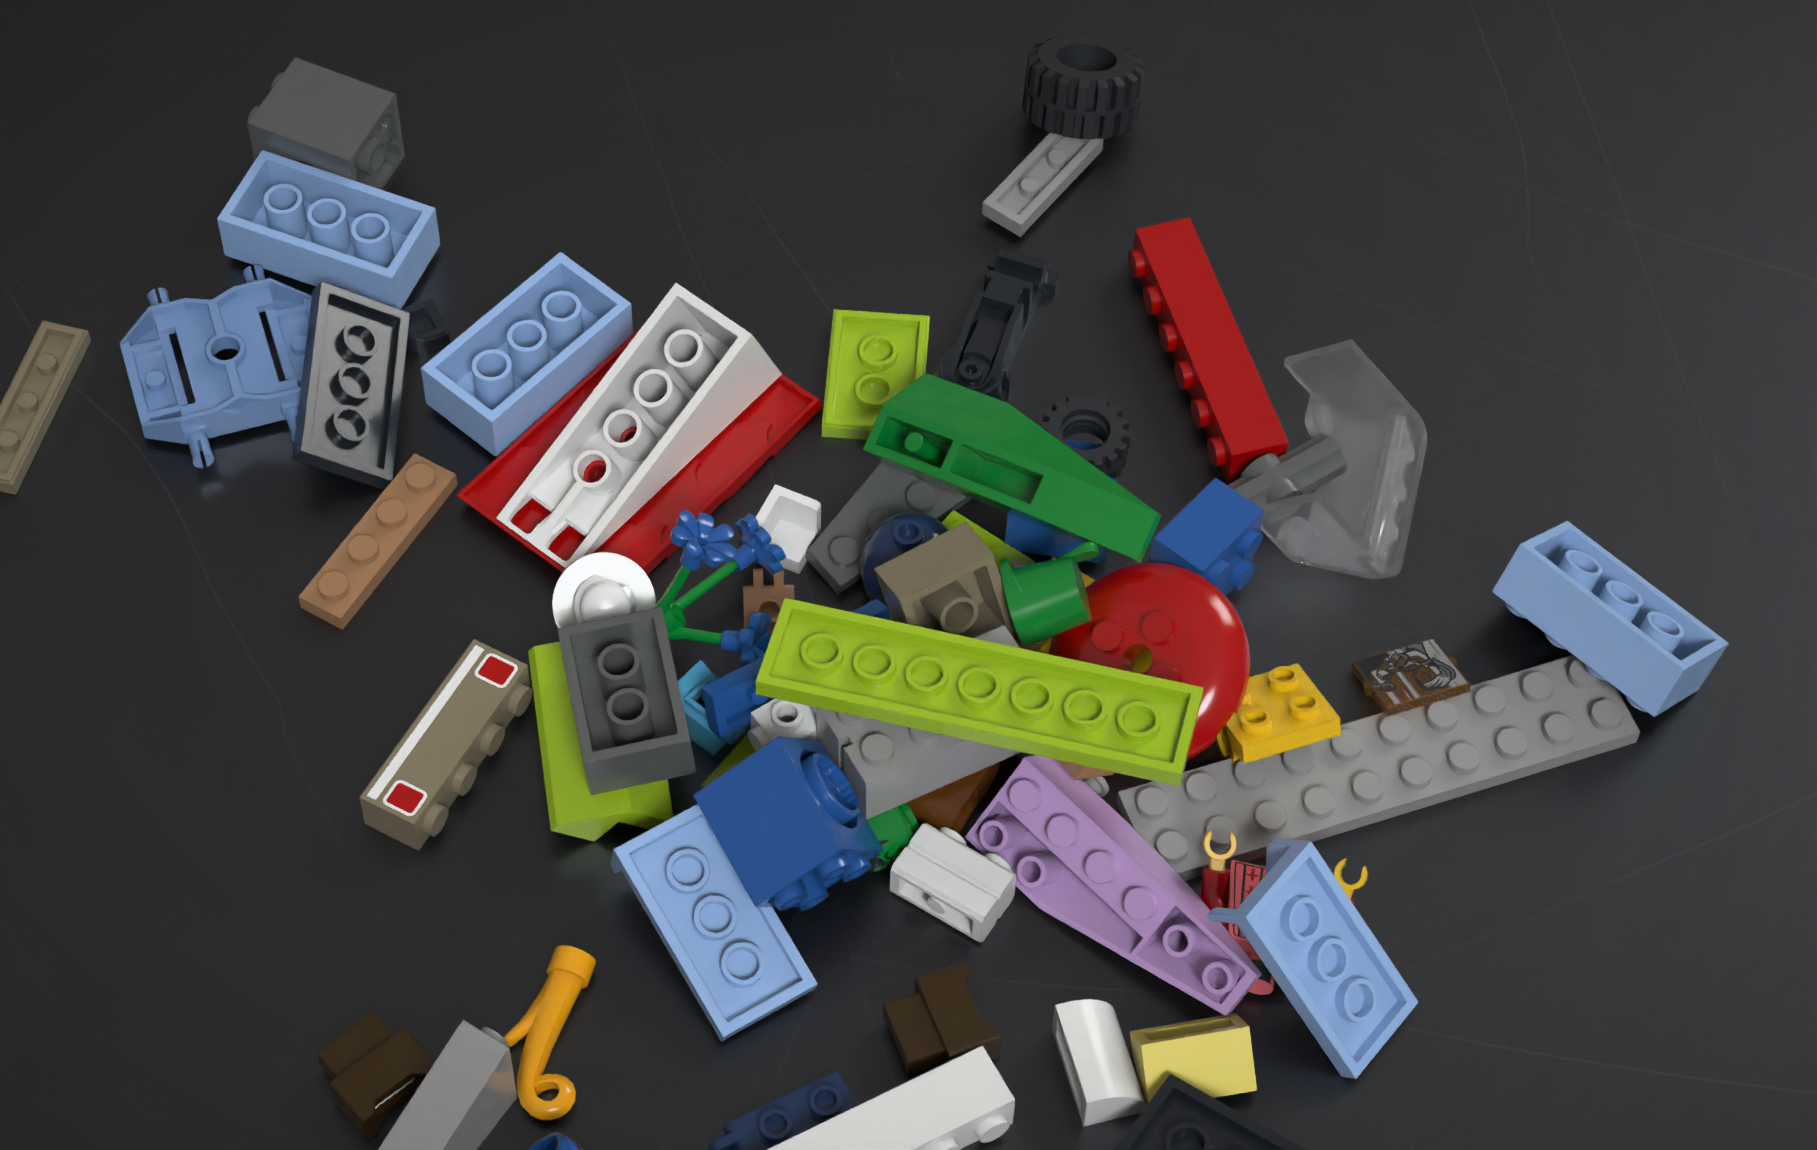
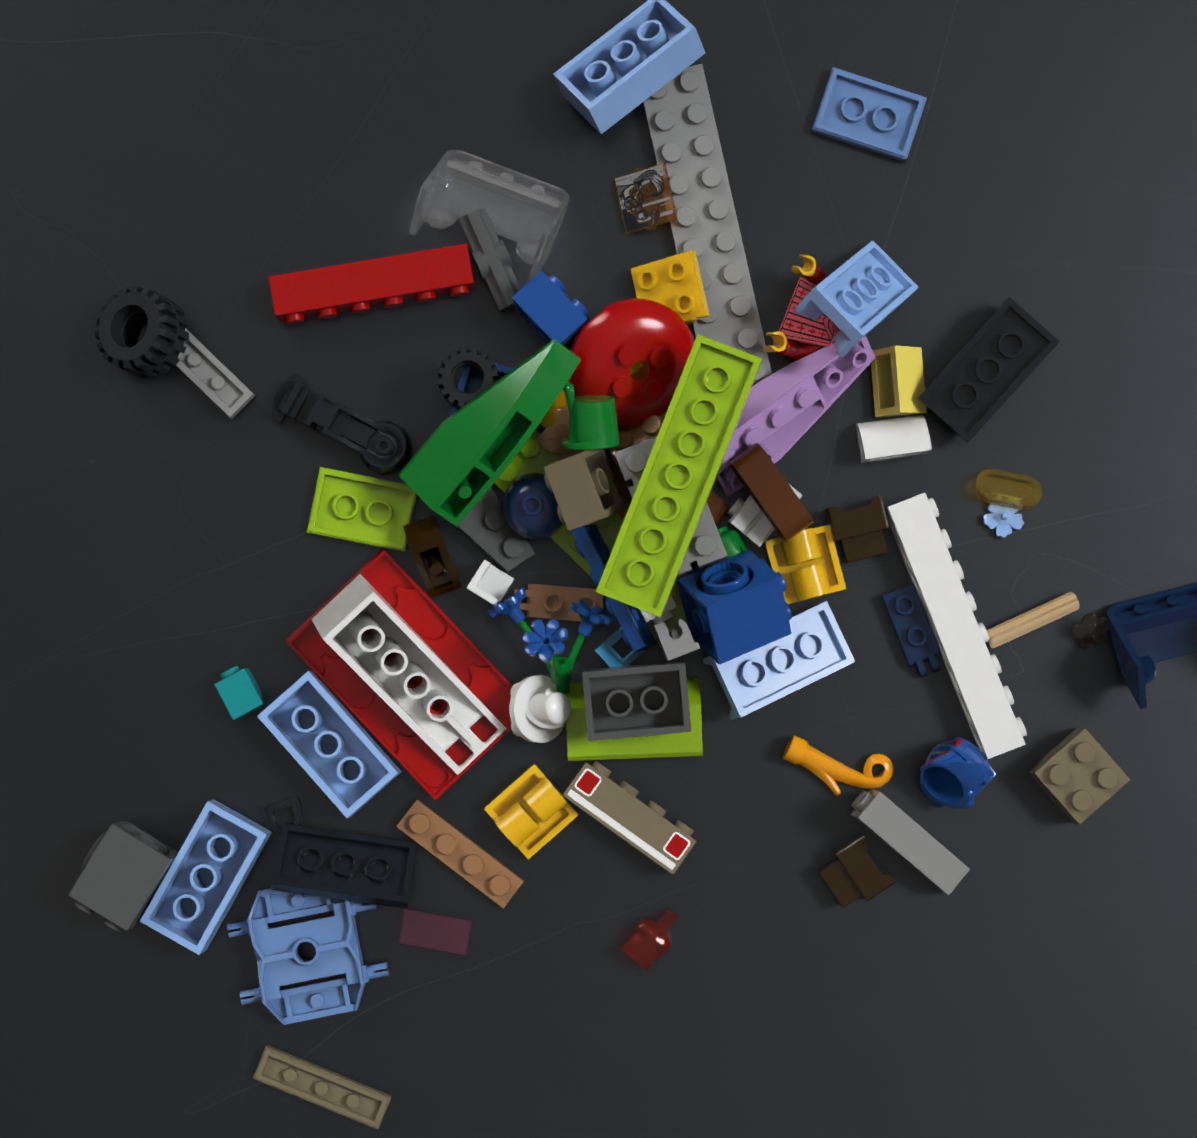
camera: 80 degrees left, 30 degrees up
none -> teal brick [214,666,268,720]
none -> clear pink tile [399,909,472,955]
none -> dark brown slope [403,514,462,598]
none -> yellow plate [484,764,579,860]
none -> clear red piece [621,908,678,971]
none -> light grey hinge [652,619,700,662]
none -> reddish brown beam [729,443,814,542]
none -> yellow plate [764,524,847,604]
none -> medium blue tile [811,67,927,162]

